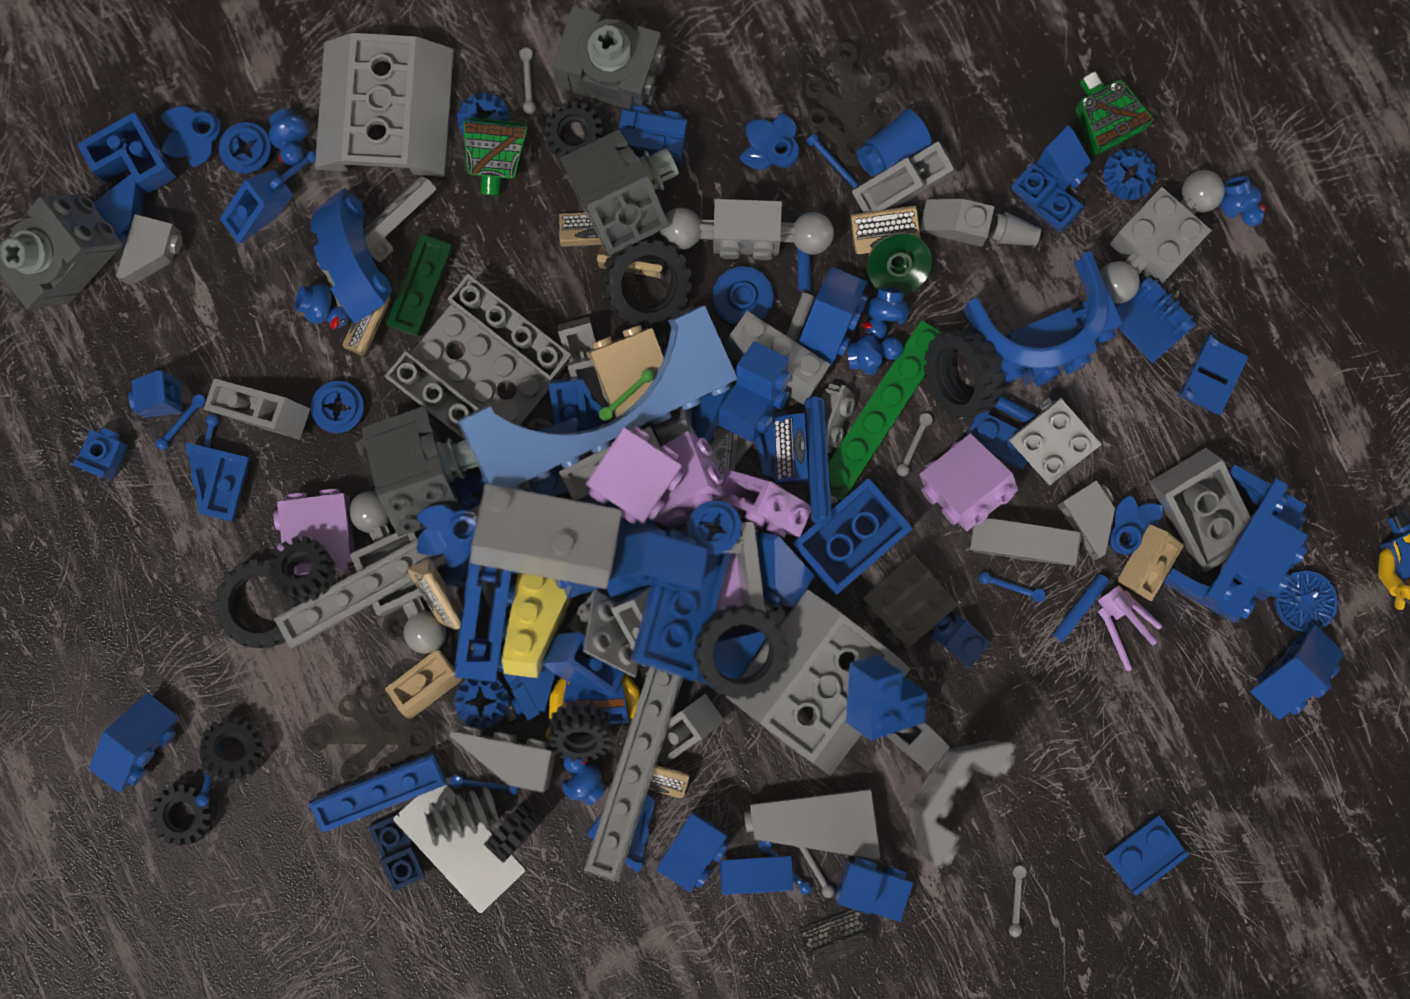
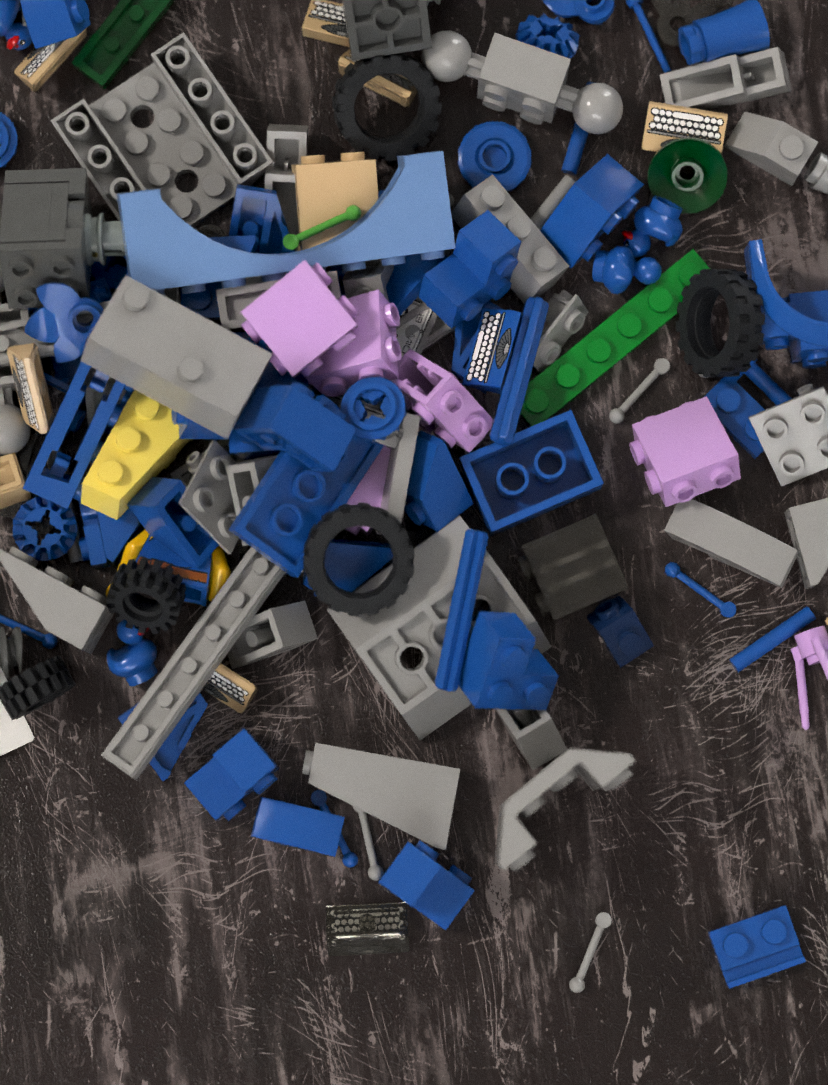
camera: 15 degrees right, 0 degrees up
none -> blue axle [435,529,488,691]
none -> blue gear [516,13,580,59]

